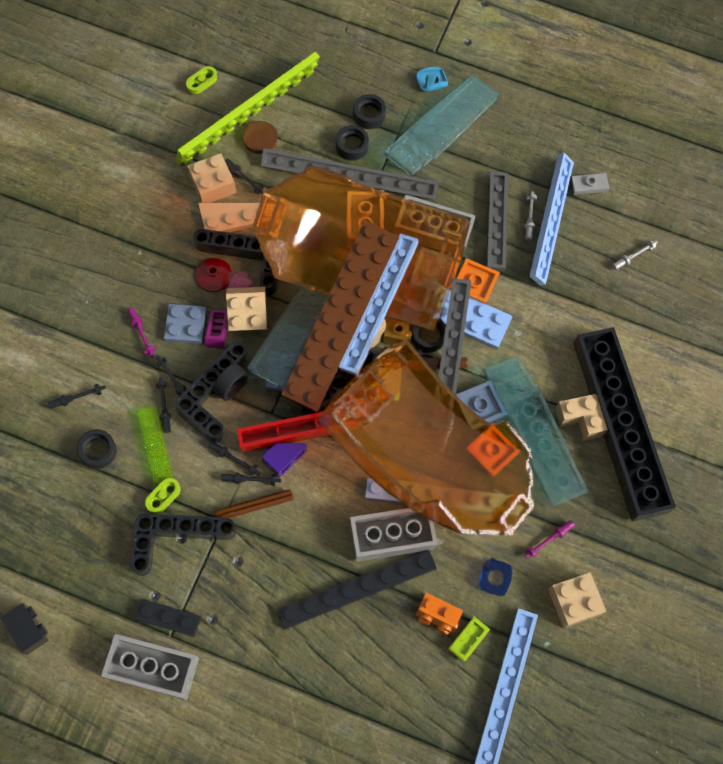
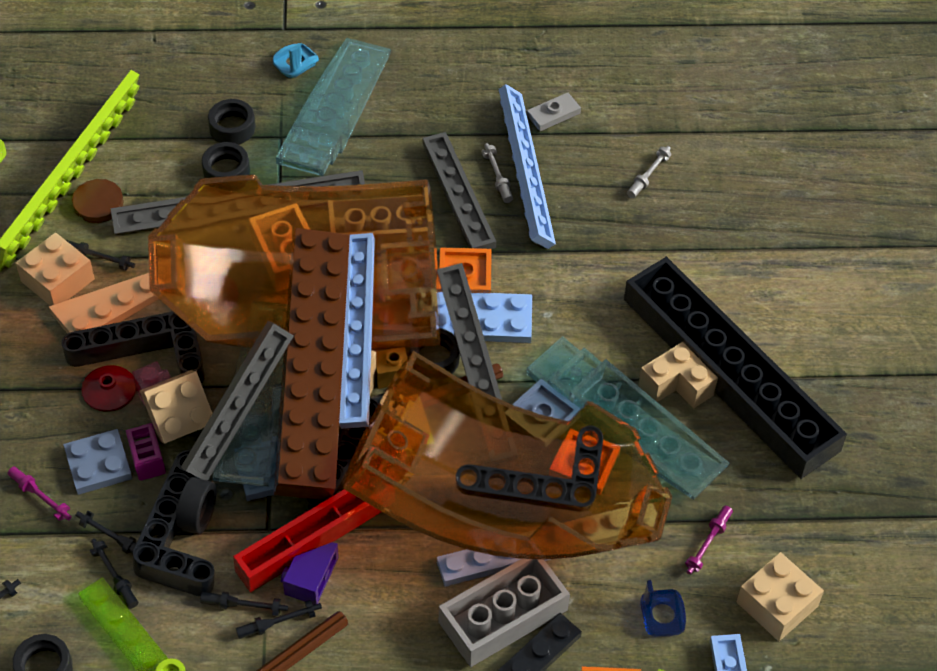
camera: 20 degrees left, 15 degrees down
none -> dark grey plate [181,321,294,481]
none -> black beam [456,426,603,512]

